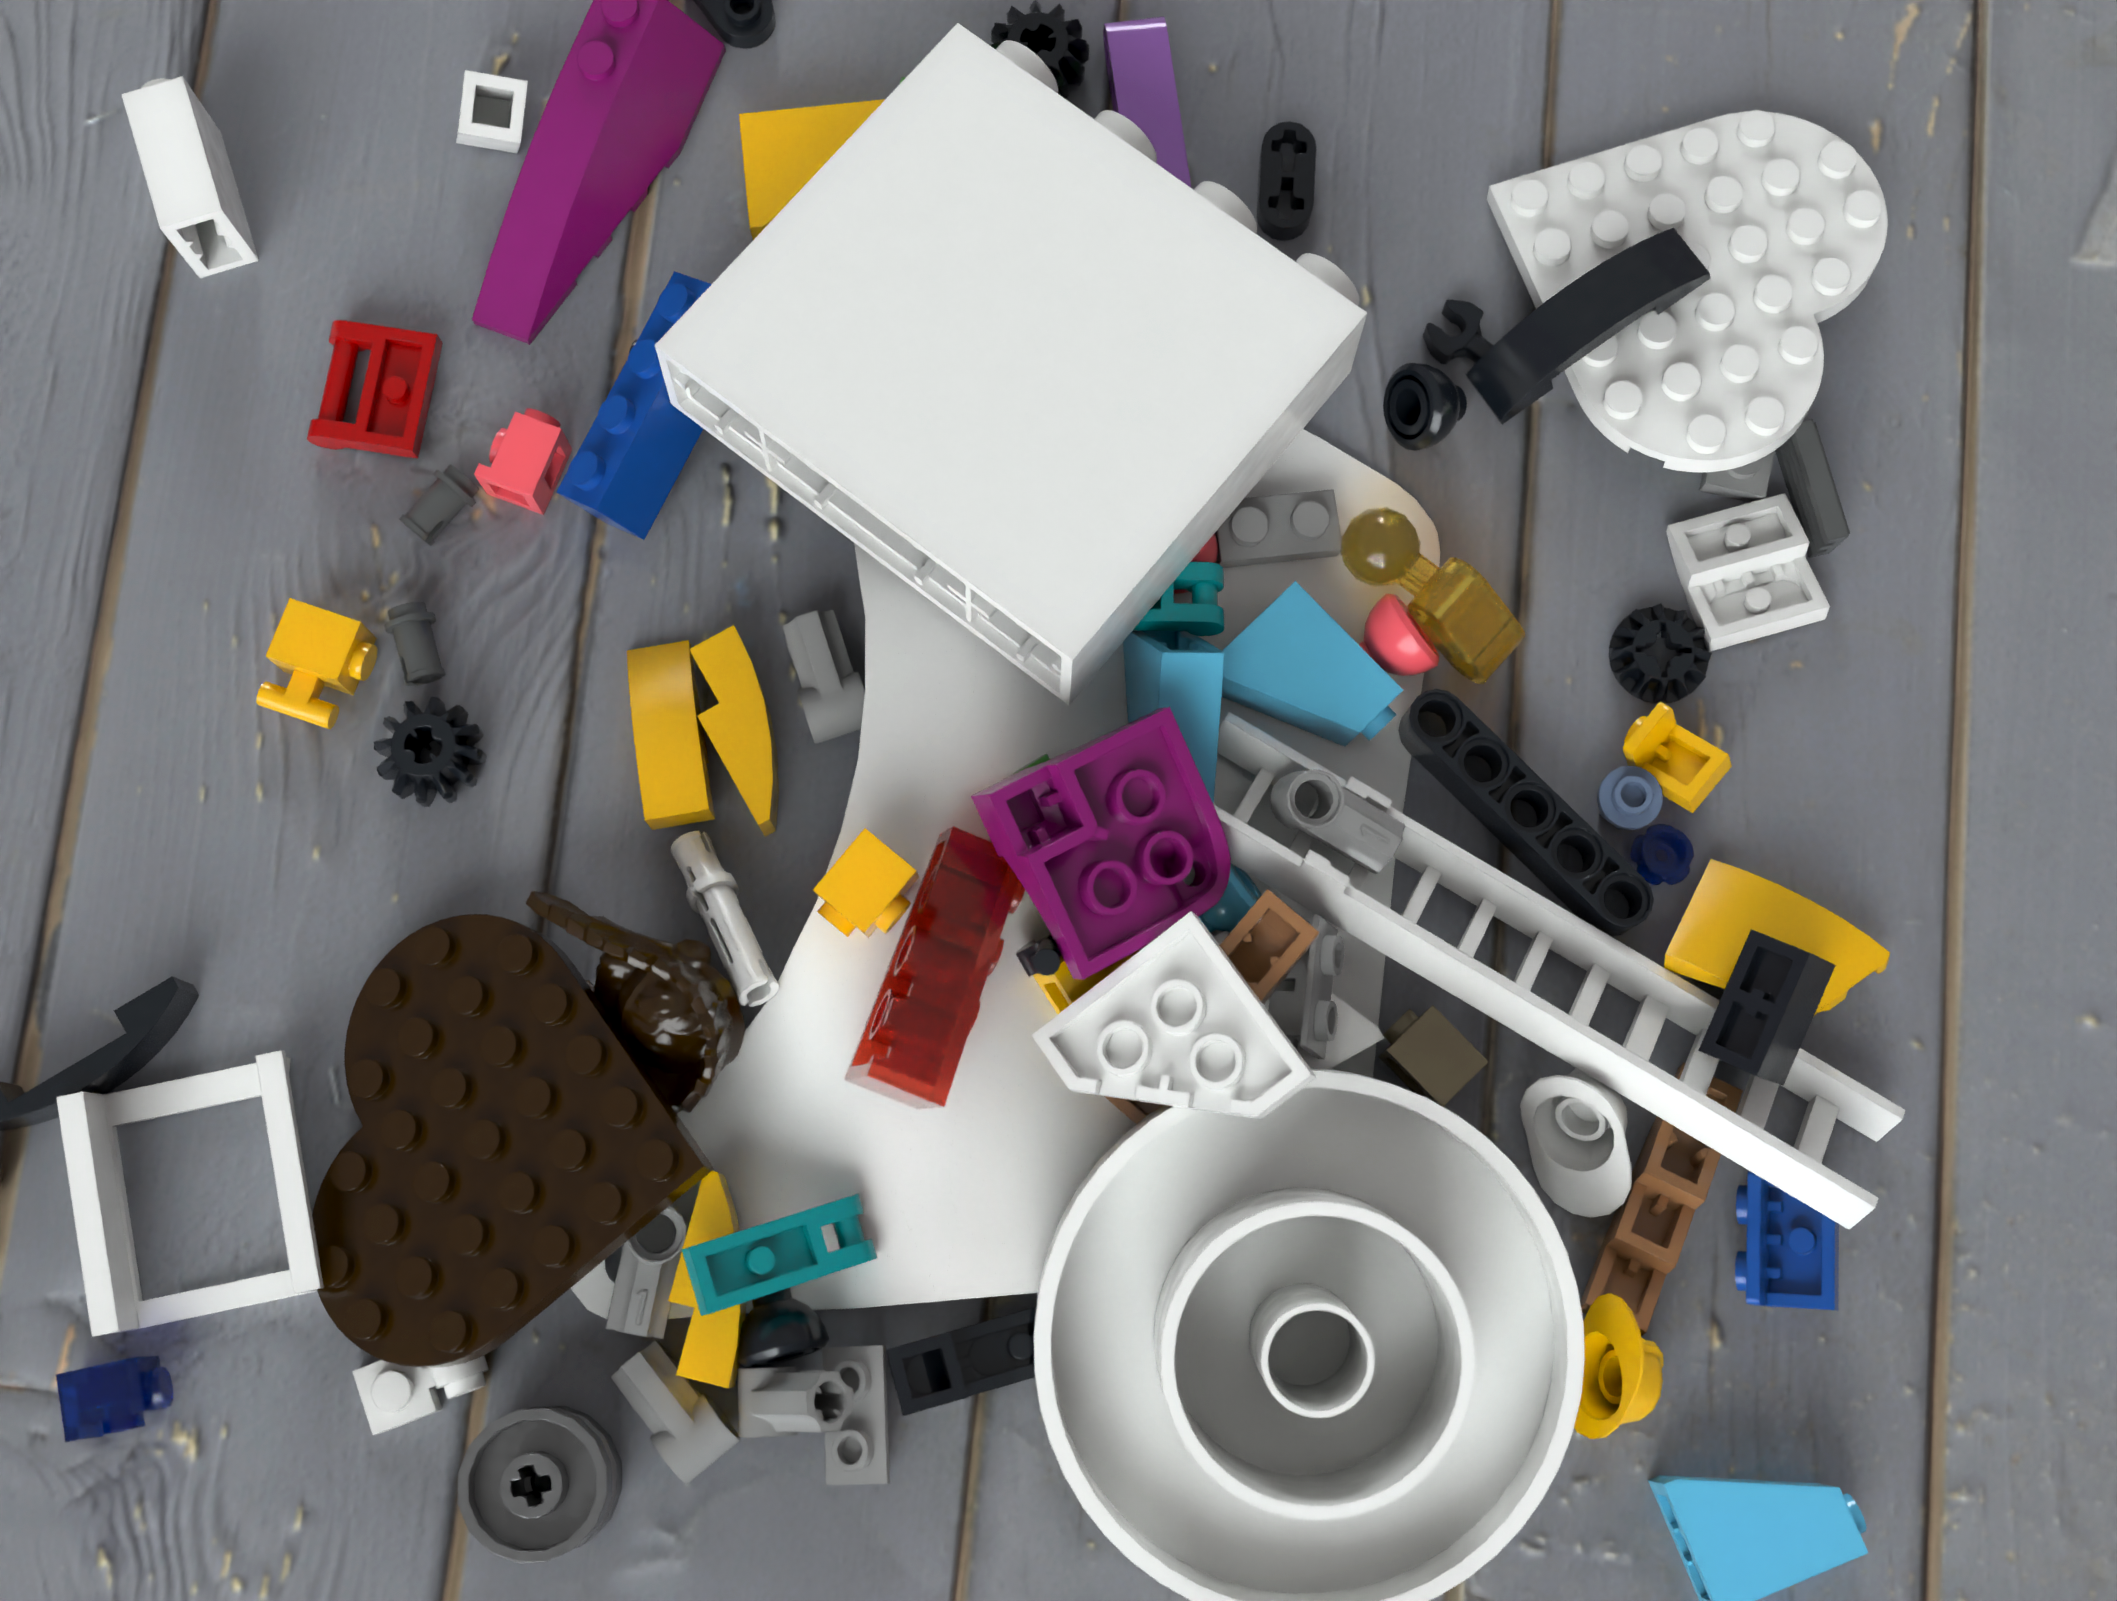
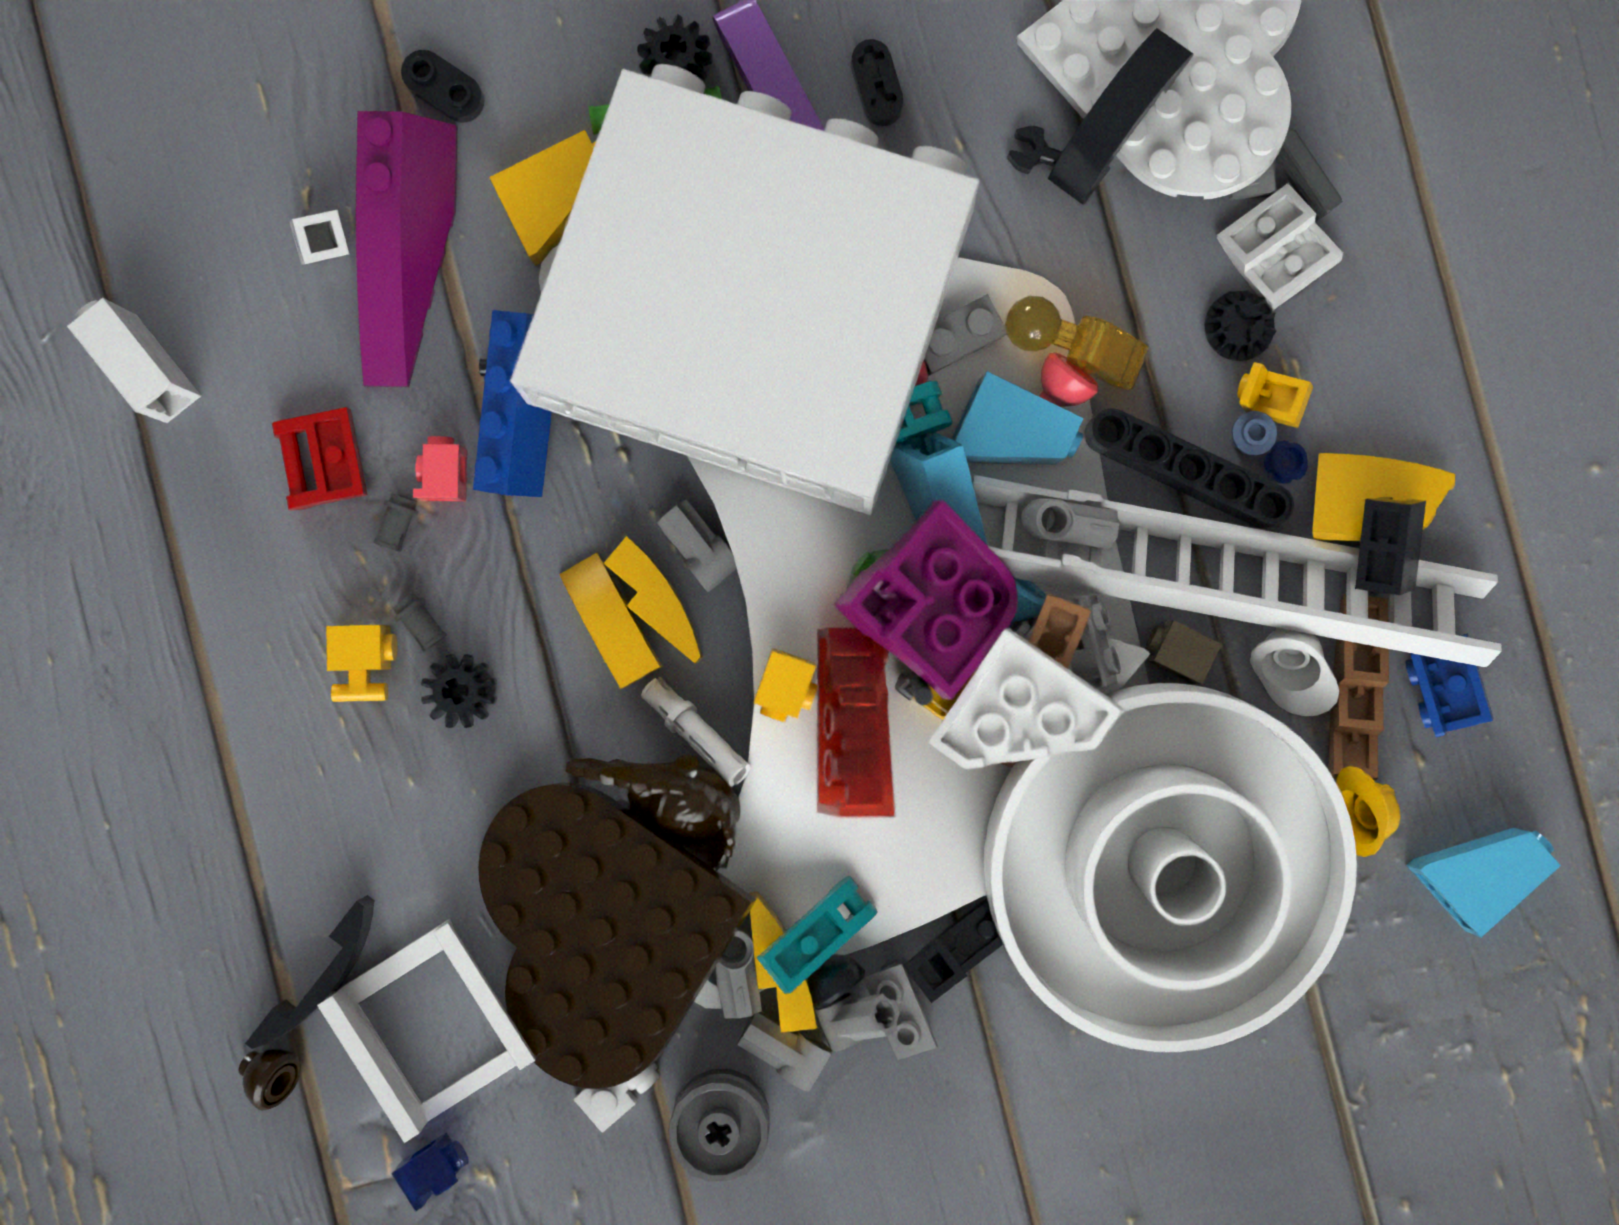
camera: 15 degrees left, 10 degrees up
black brick [1383,363,1467,451] -> none

